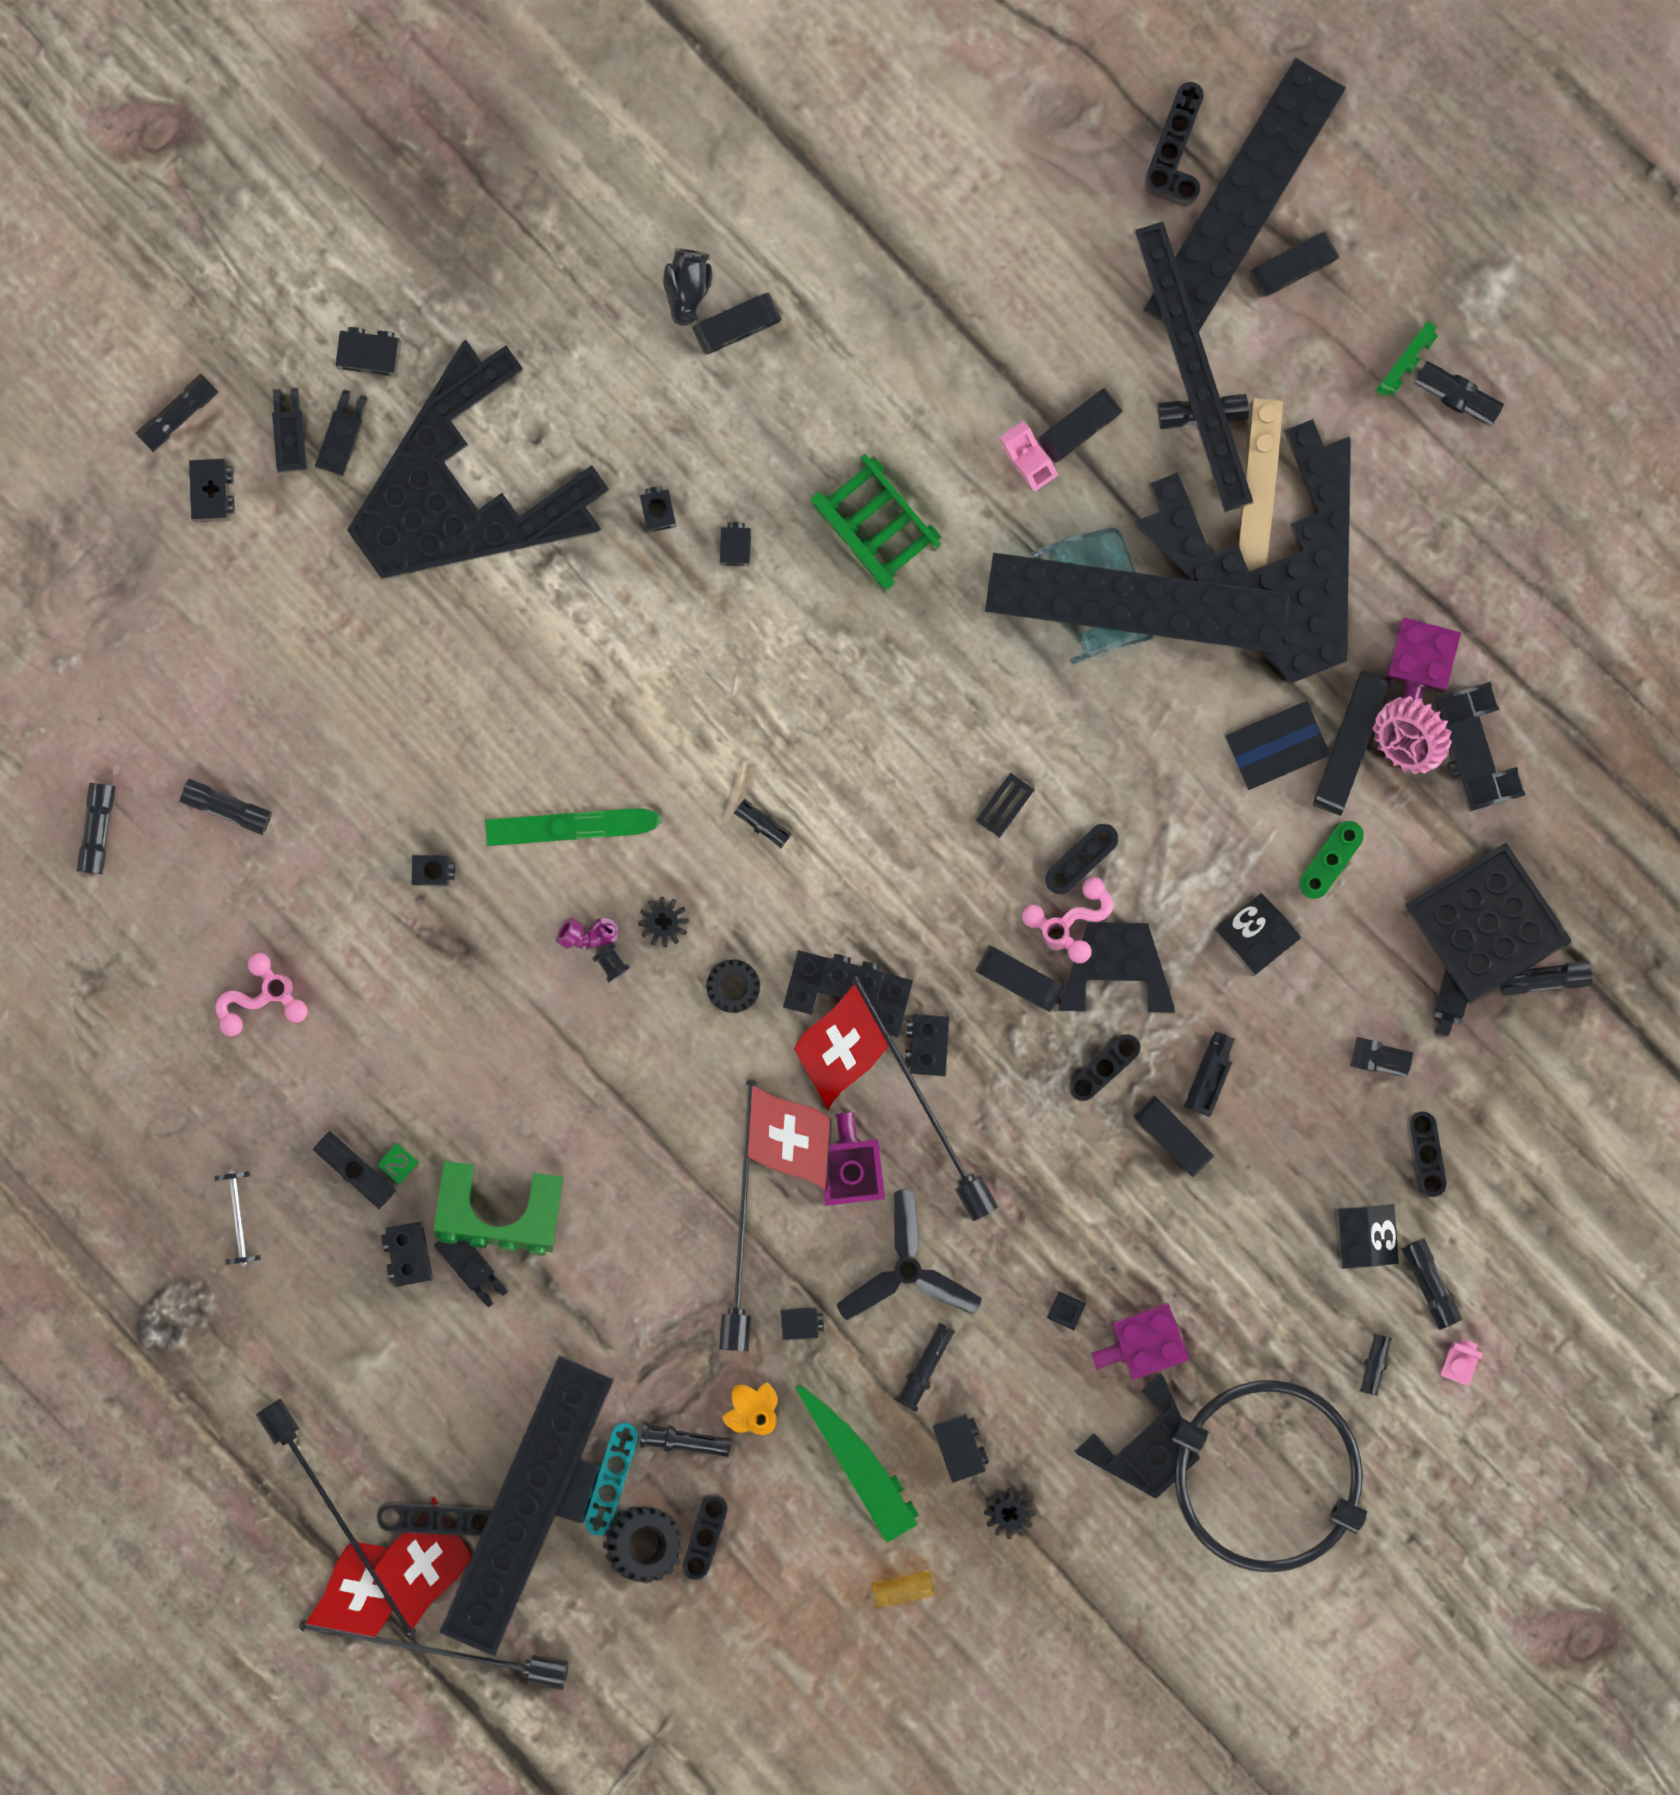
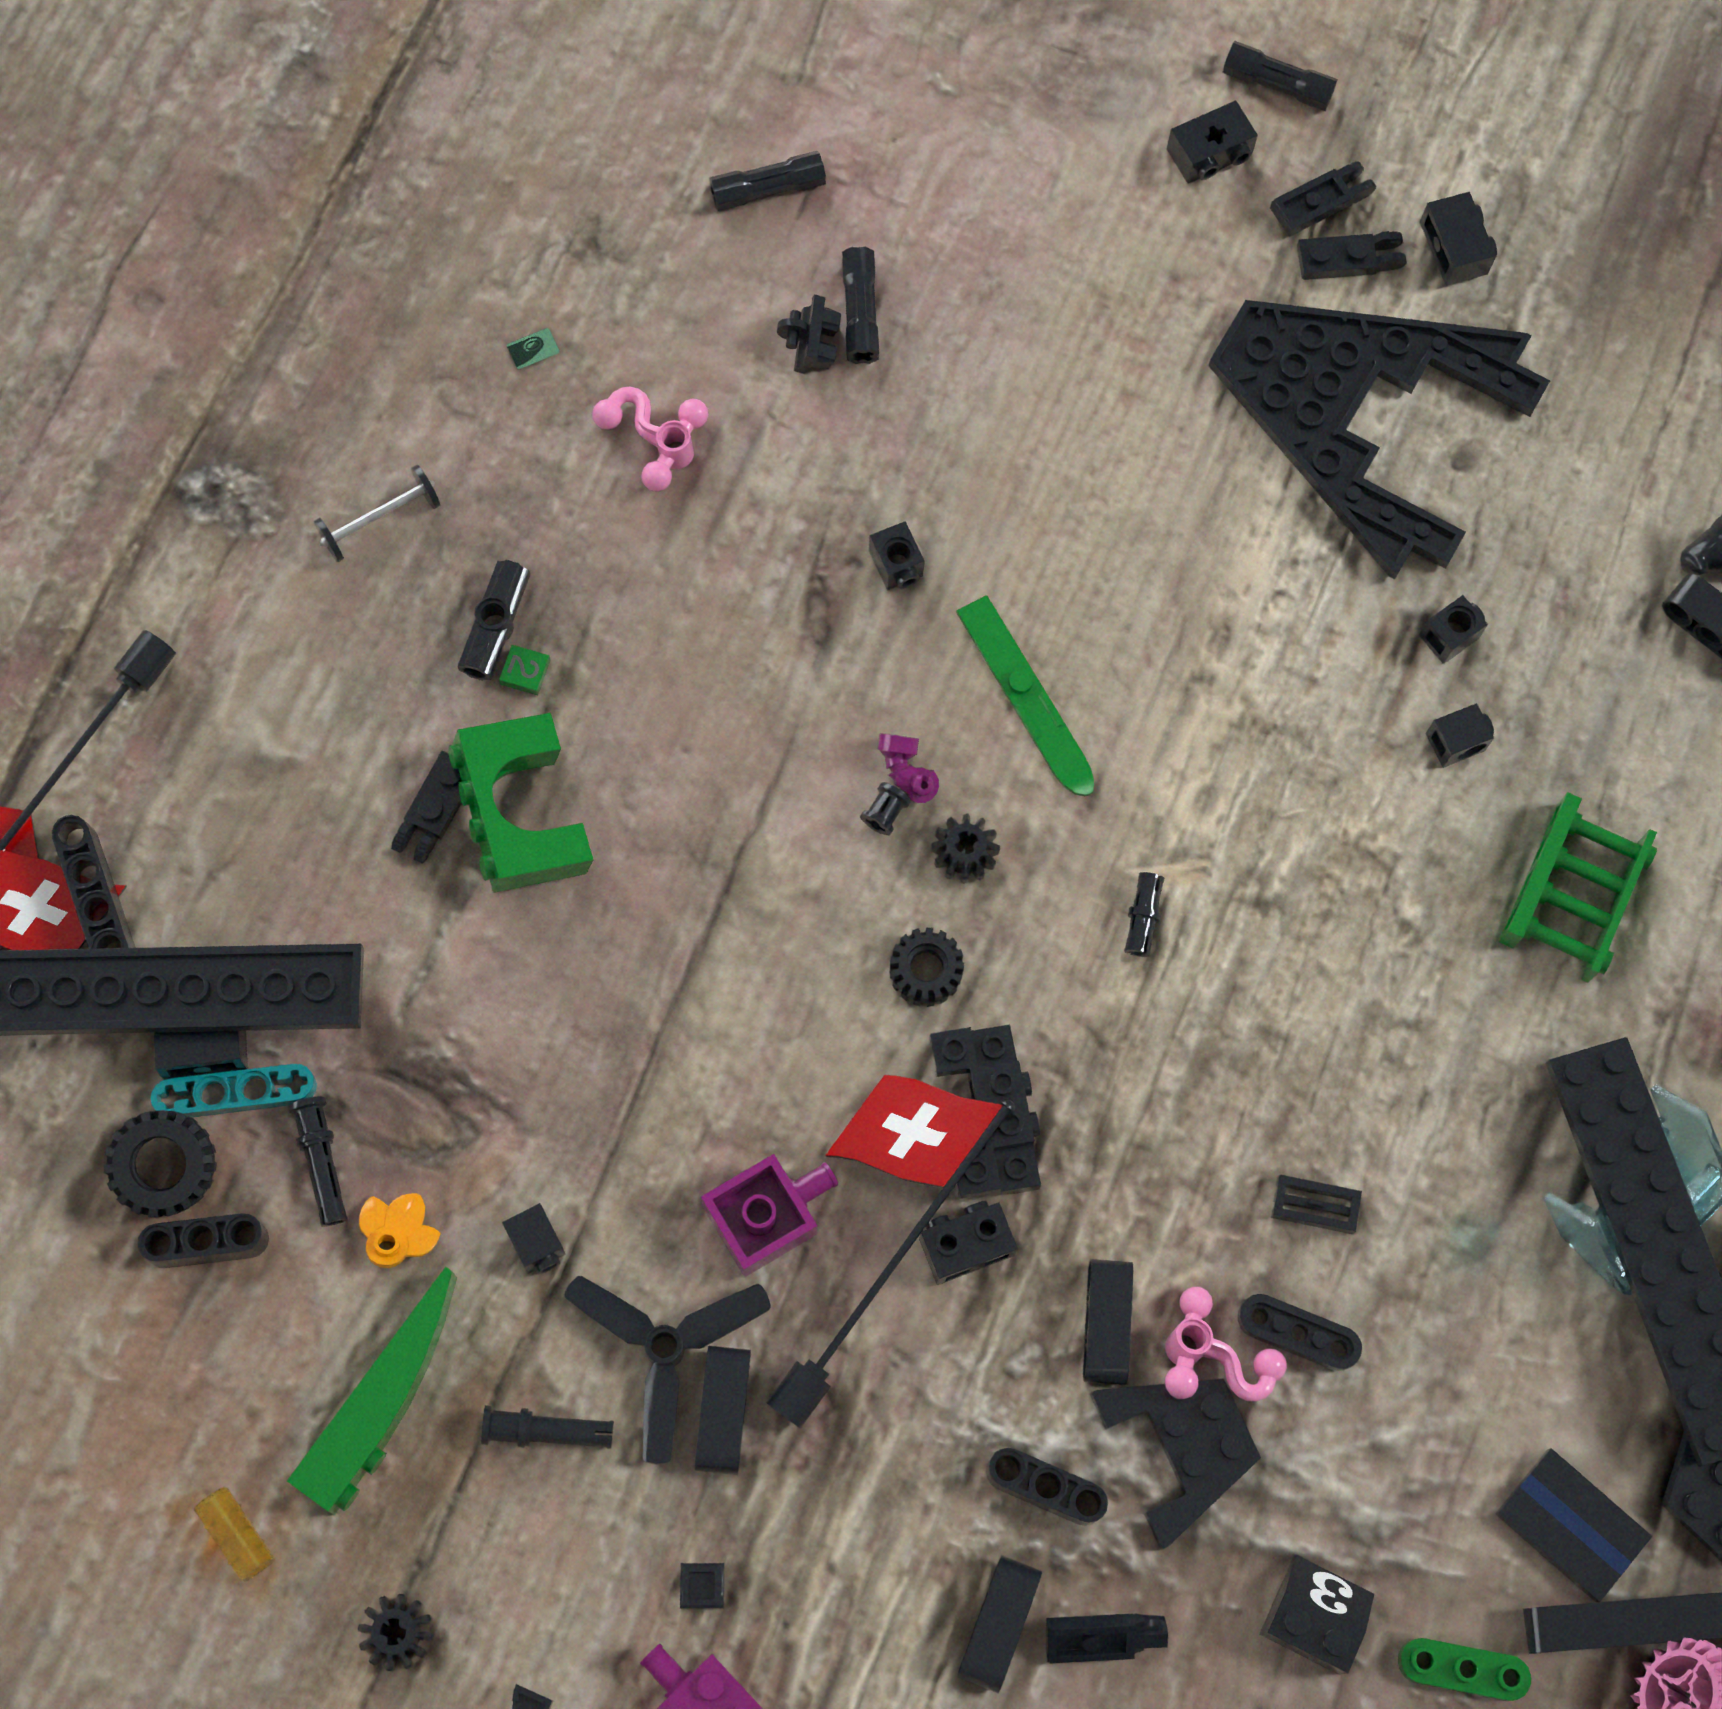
camera: 60 degrees right, 15 degrees down
black brick [381,1221,433,1287] -> none
flag [719,1079,832,1352] -> none
black brick [932,1413,989,1483] -> none
none -> clear green sticker [507,328,560,369]
none -> black beam [695,1346,751,1475]
none -> black hips [777,294,841,374]

